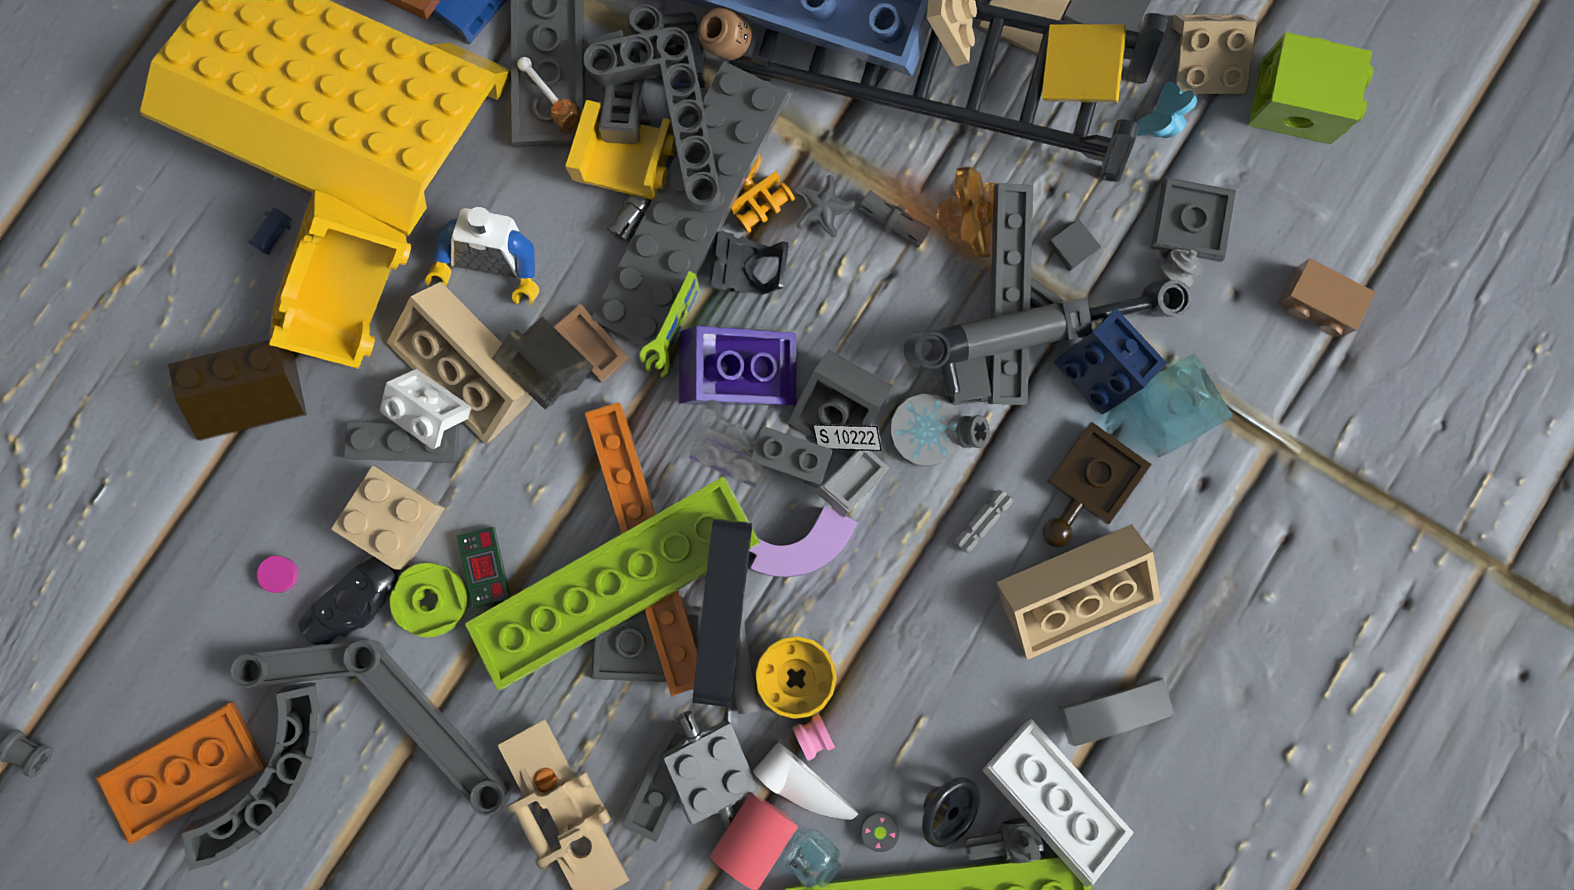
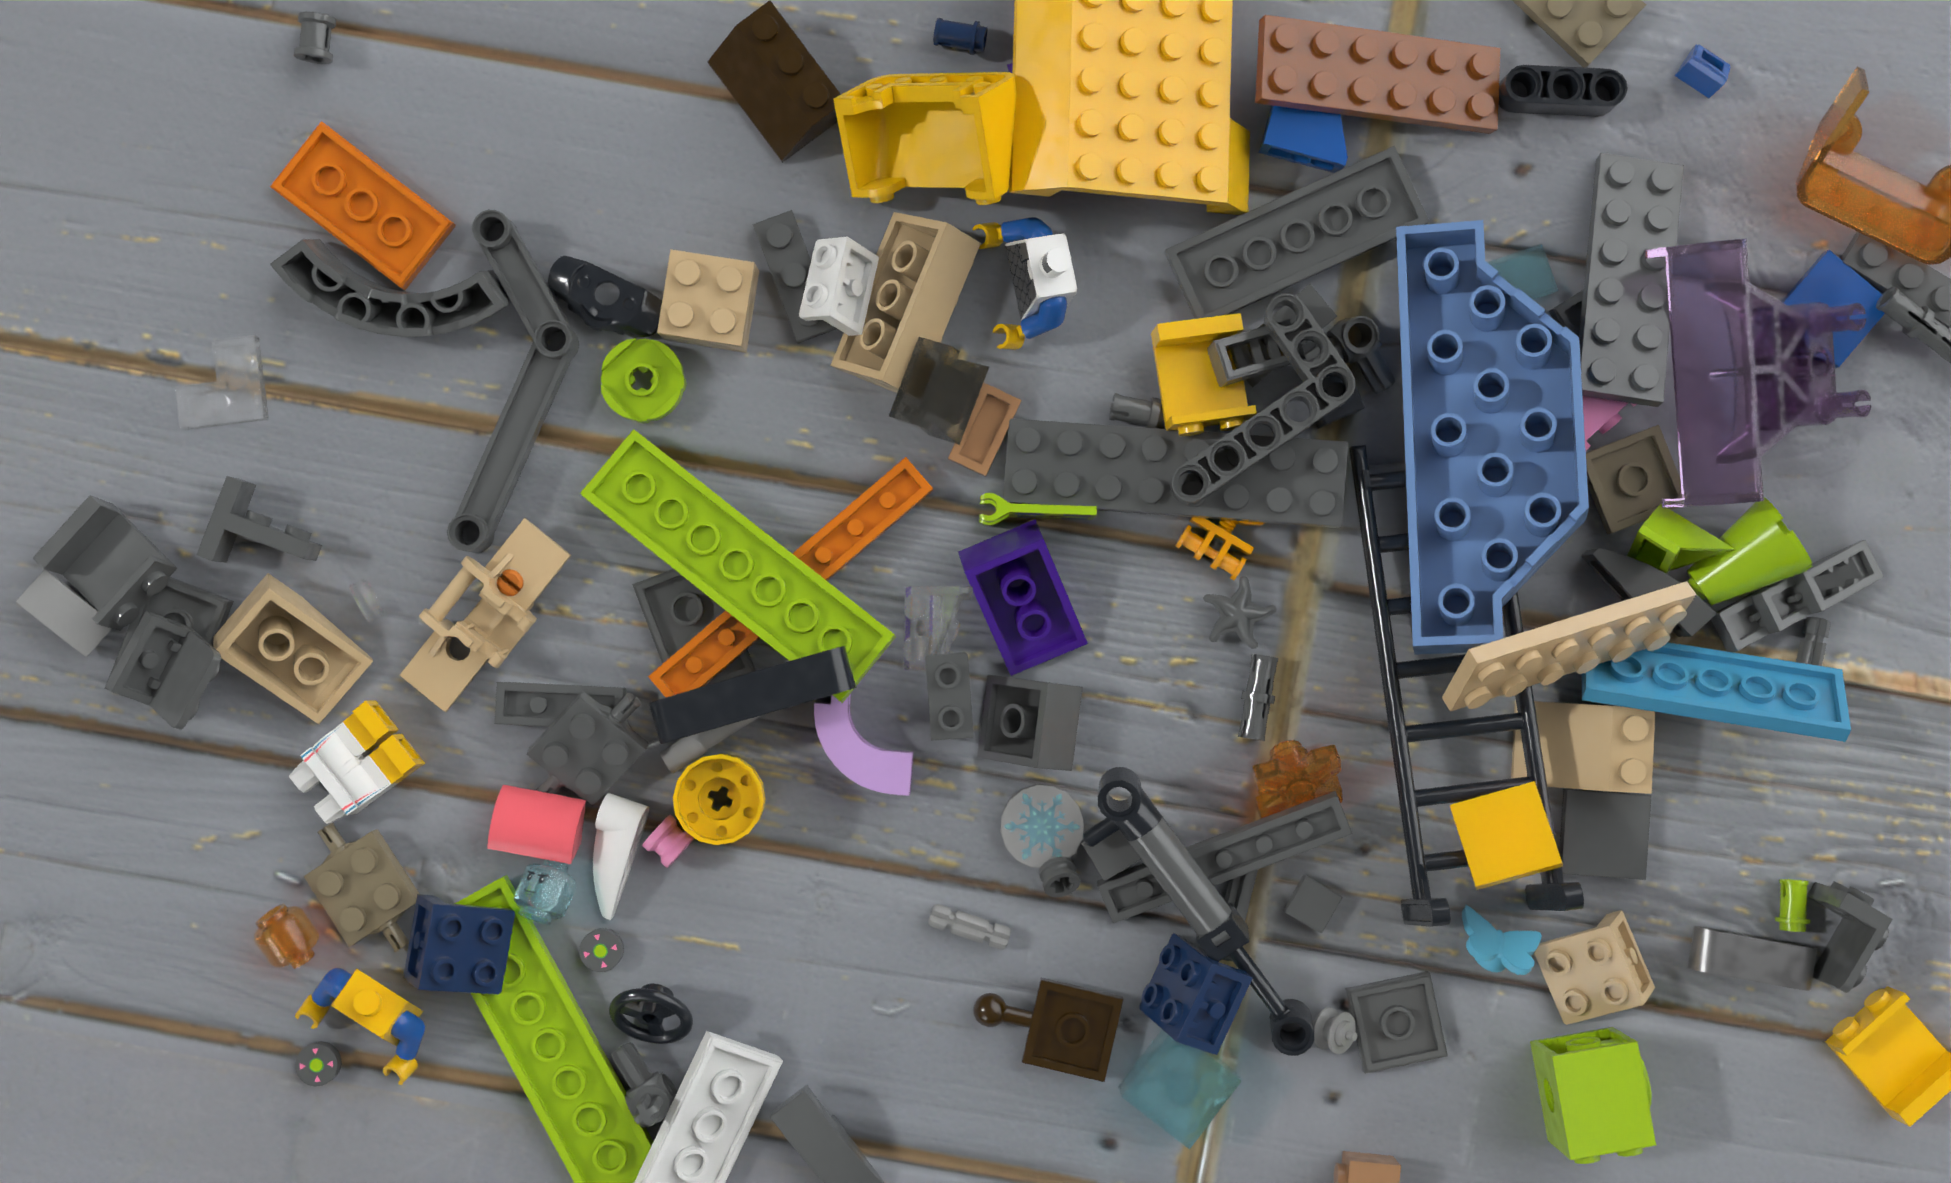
camera: 70 degrees right, 5 degrees up
dark pink tile [257,556,298,593] -> none
tile [457,527,511,608] -> none
clear orange hinge [517,57,583,132] -> none
medium nougat head [698,7,752,60] -> none
black piece [709,231,789,295] -> none
white sticker [812,424,882,451] -> none
light grey tile [816,451,890,517] -> none
tan slope [996,524,1161,660] -> none

